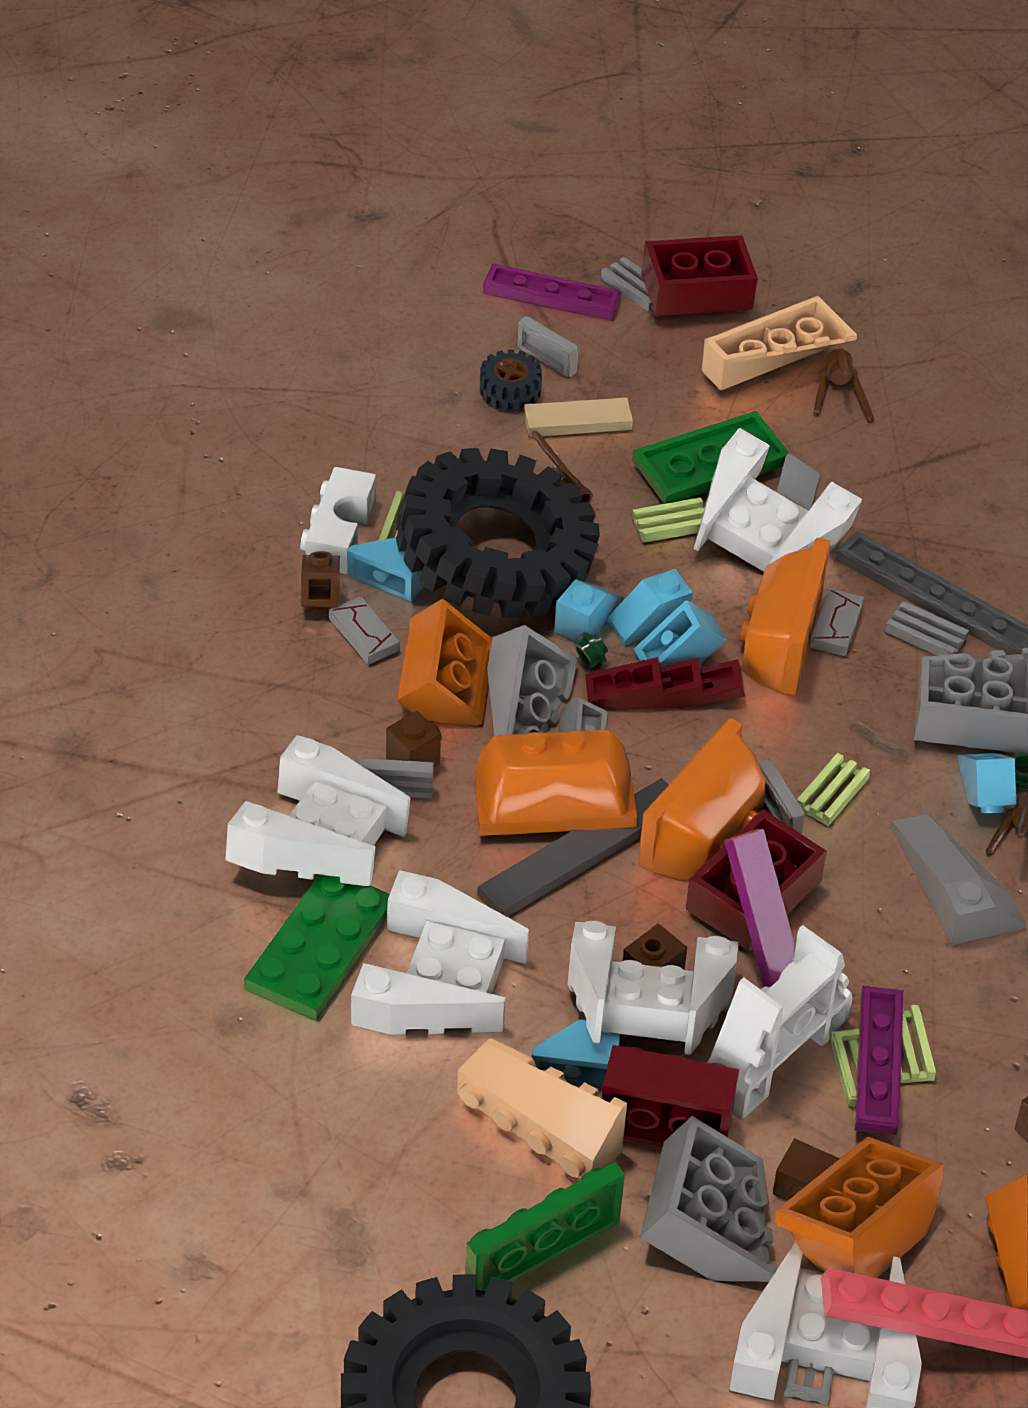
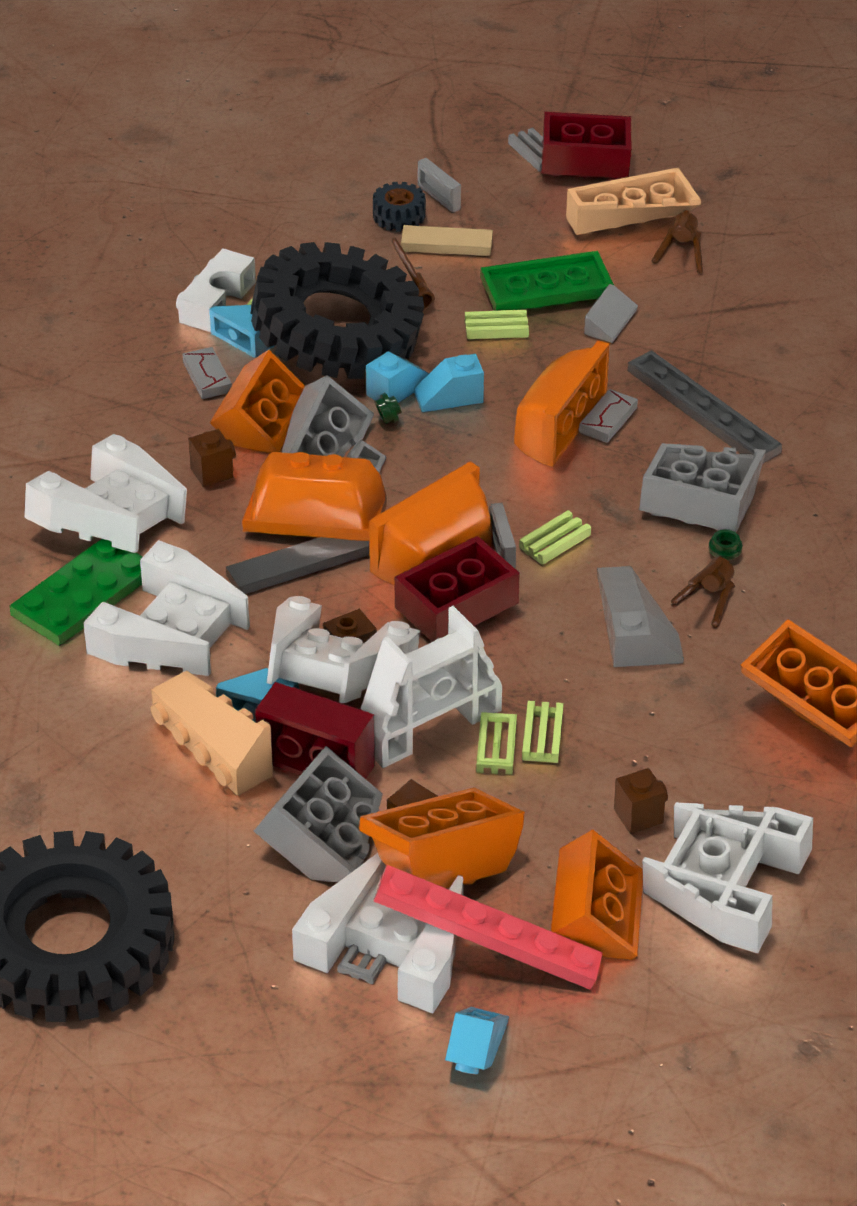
camera: 15 degrees right, 5 degrees down
reddish brown brick [301,551,340,607] -> none
light grey tile [355,758,434,798] -> none
green plate [465,1162,625,1291] -> none
magenta tile [483,264,621,321] -> none
dark red slope [585,657,746,709] -> none
medium azure slope [634,600,727,667] -> none
white wedge [693,428,862,572] -> none
tile [724,829,795,988] -> none
magenta tile [854,986,904,1135] -> none
light grey tile [885,601,969,655] -> none
medium azure slope [958,753,1016,813] -> none

